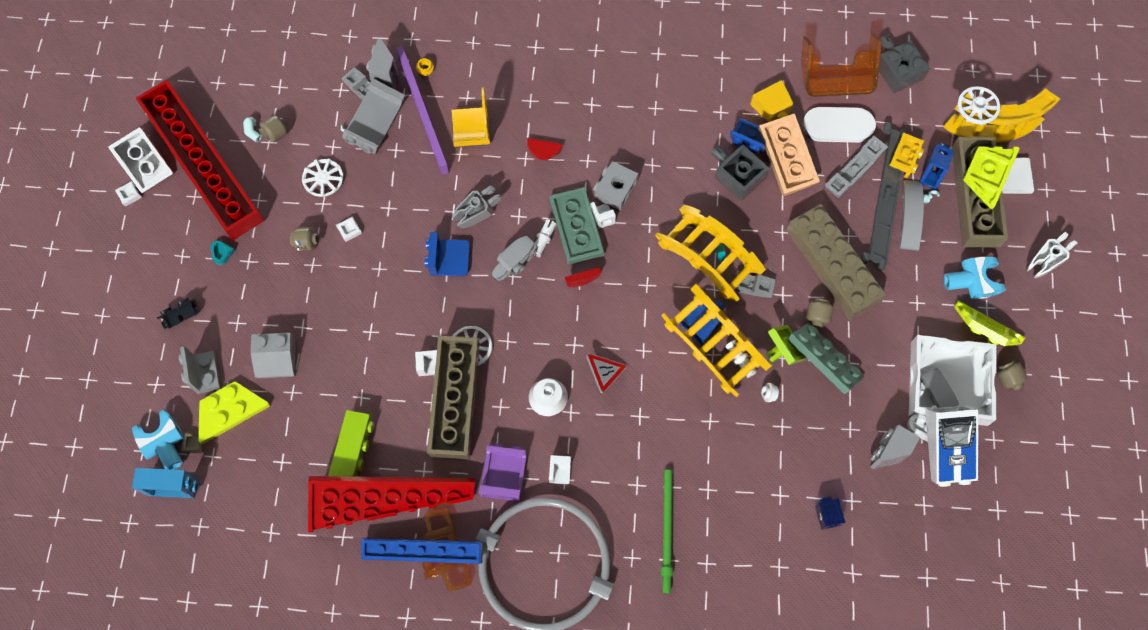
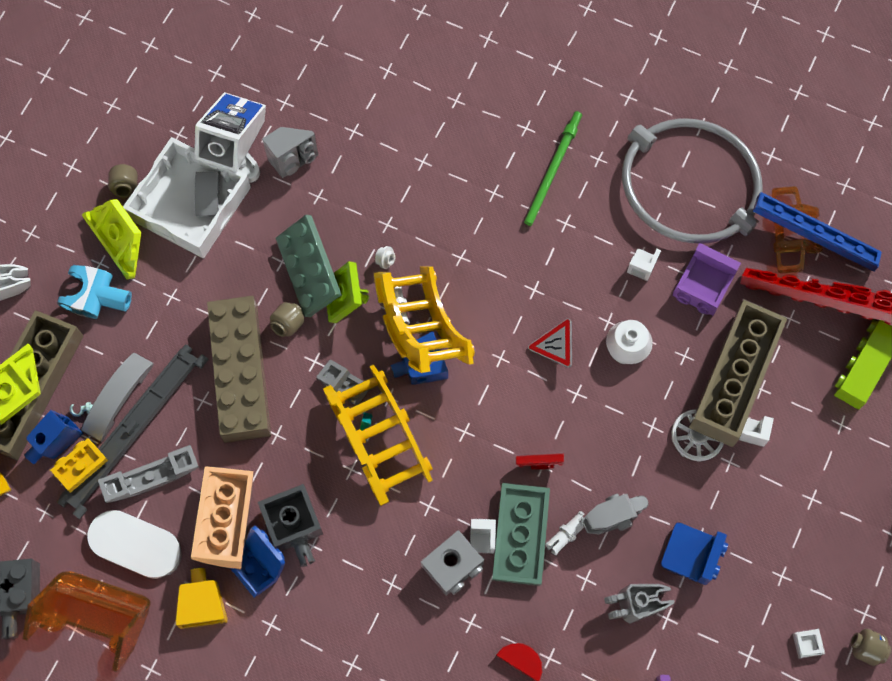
camera: 160 degrees left, 0 degrees up
clear blue brick [815,497,846,530] -> none

